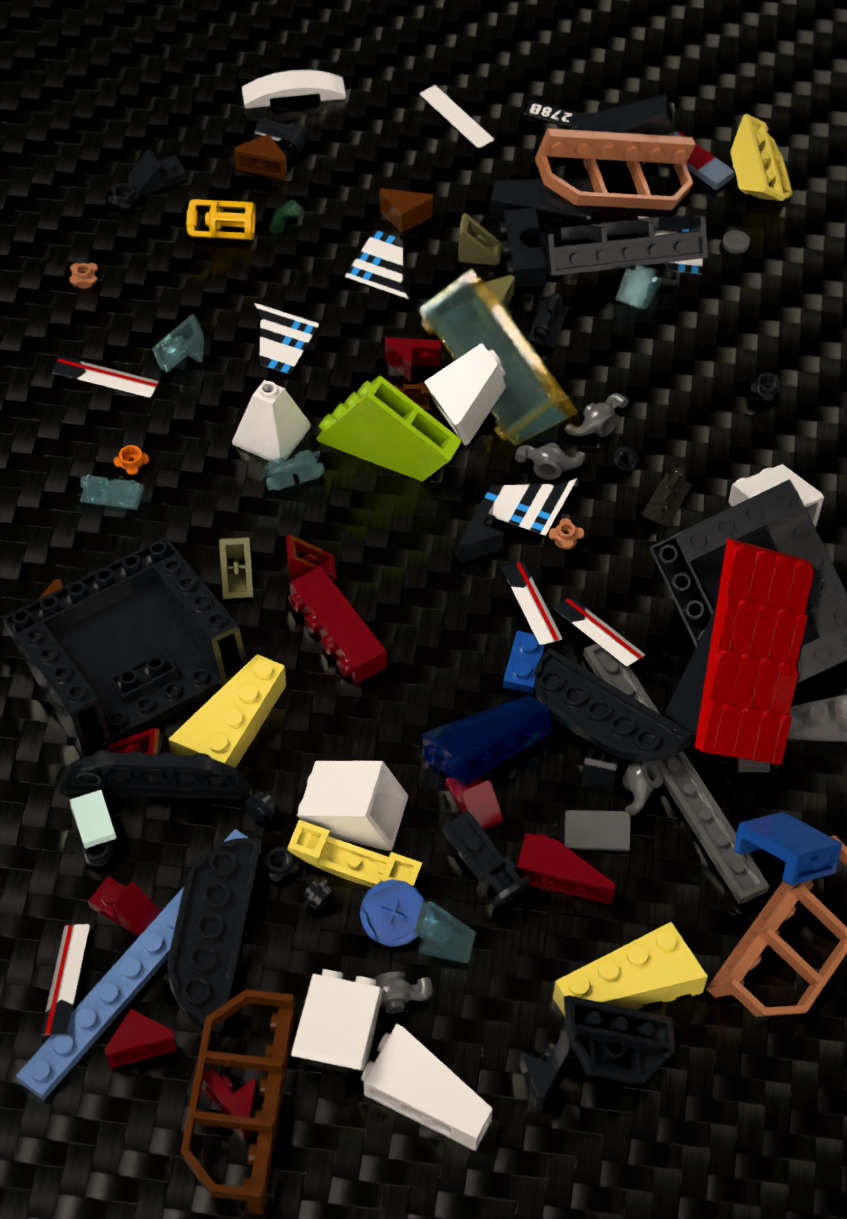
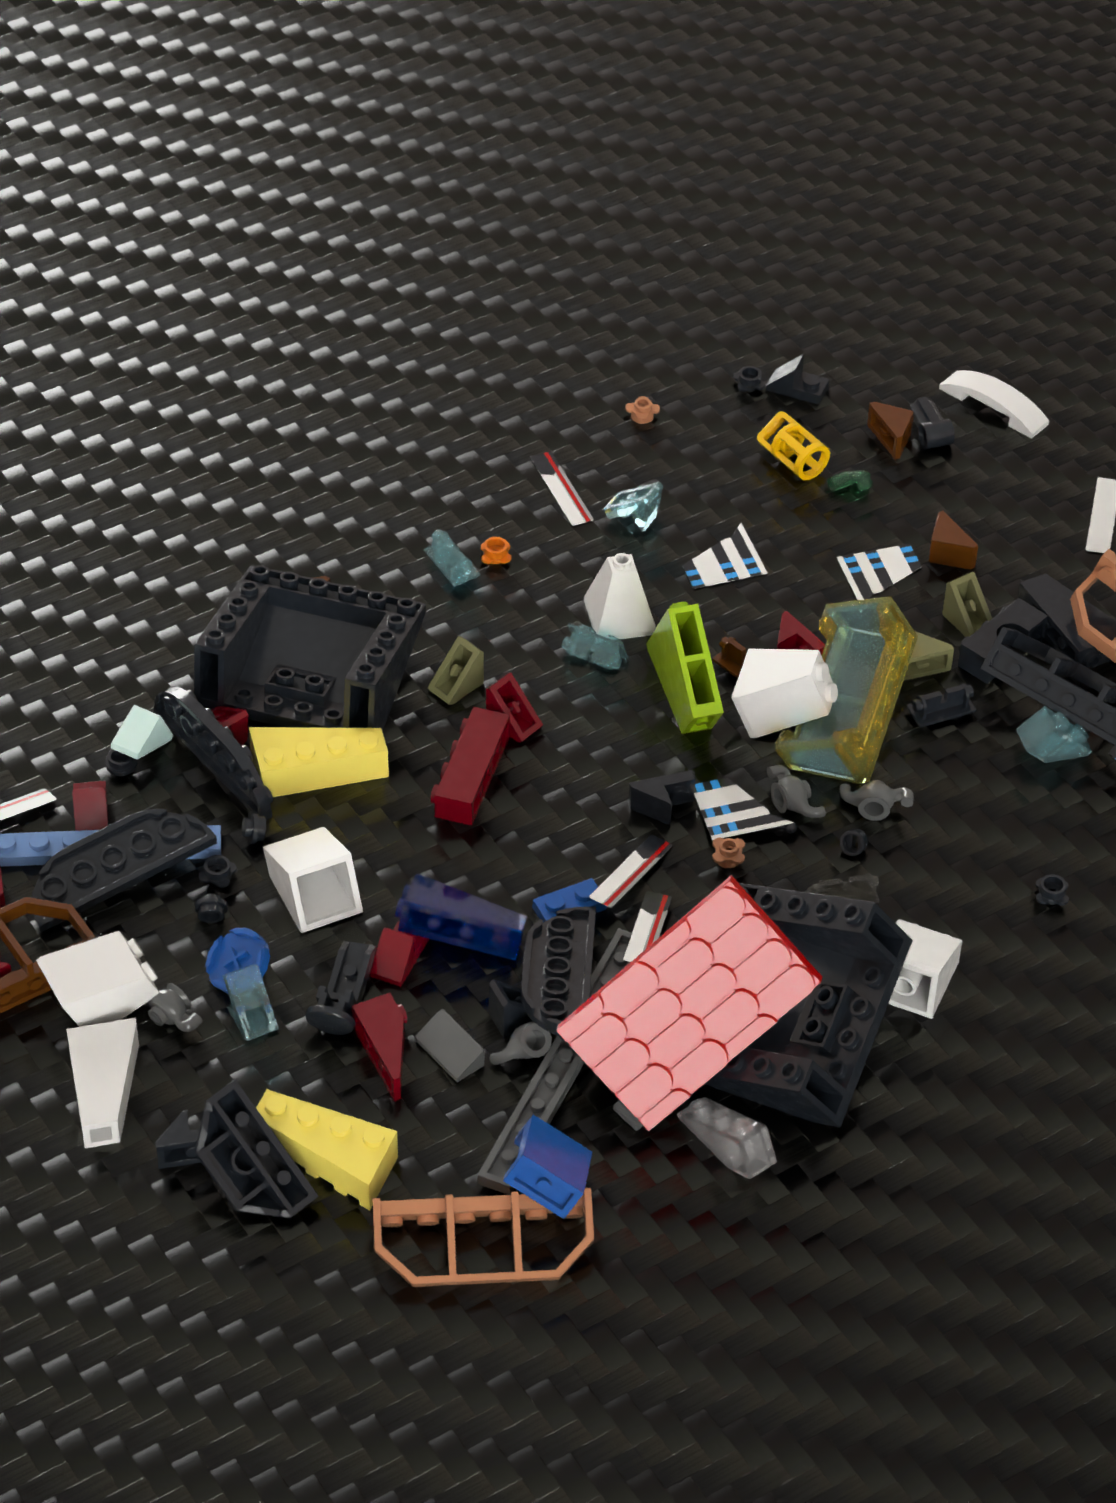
camera: 50 degrees right, 10 degrees down
light yellow slope [287,820,422,888] -> none

